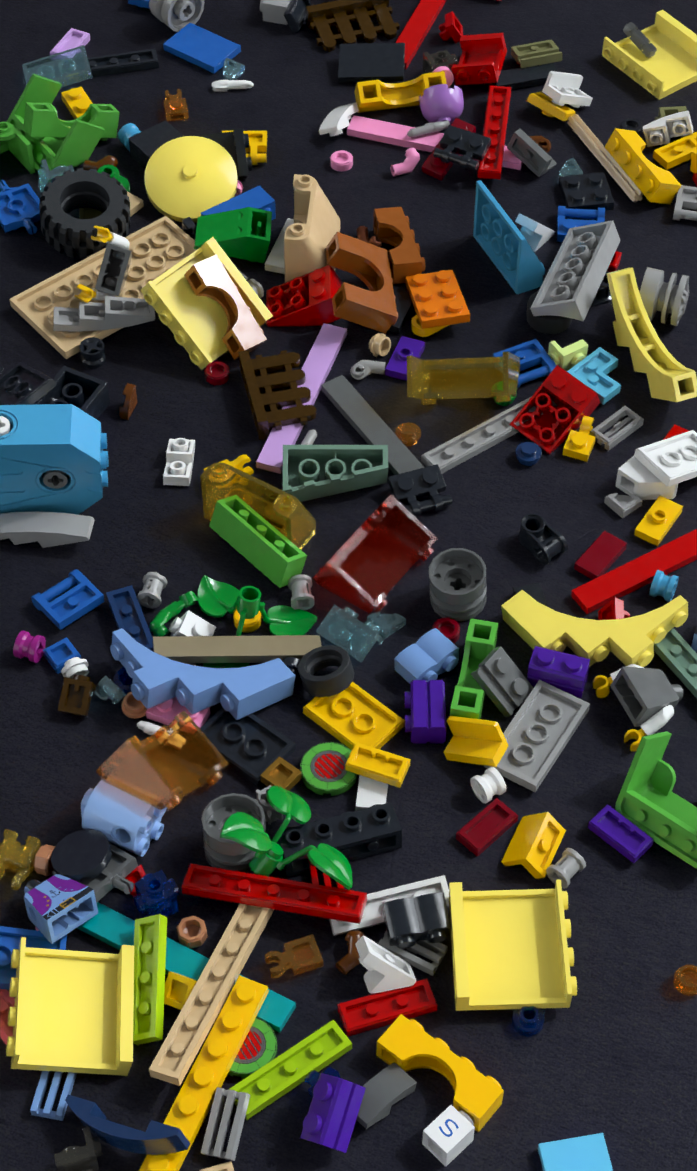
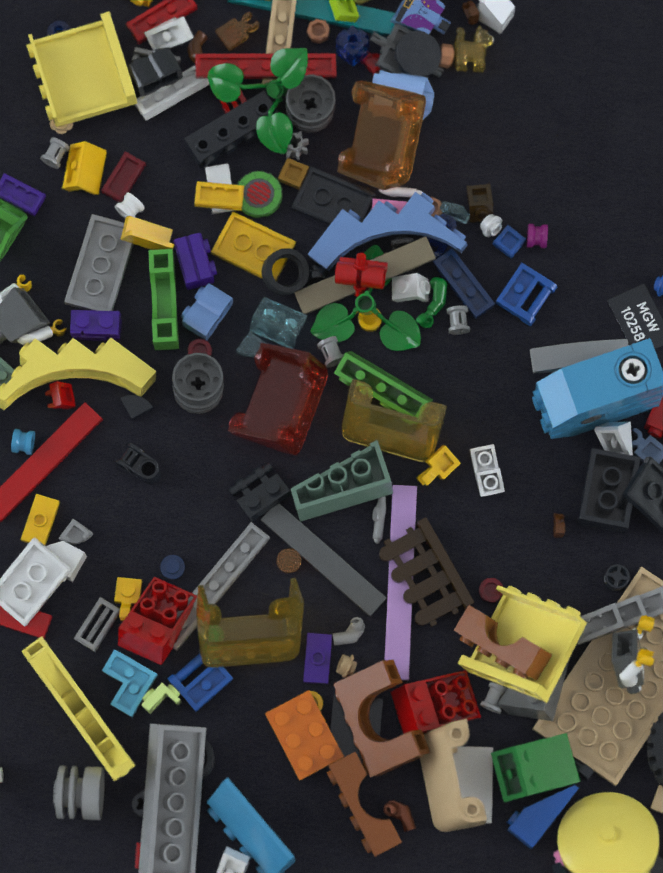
camera: 165 degrees right, 25 degrees up
dark grey plate [471,646,534,717] -> none
dark red tile [574,531,627,580] -> none
none -> red pin [335,253,388,297]

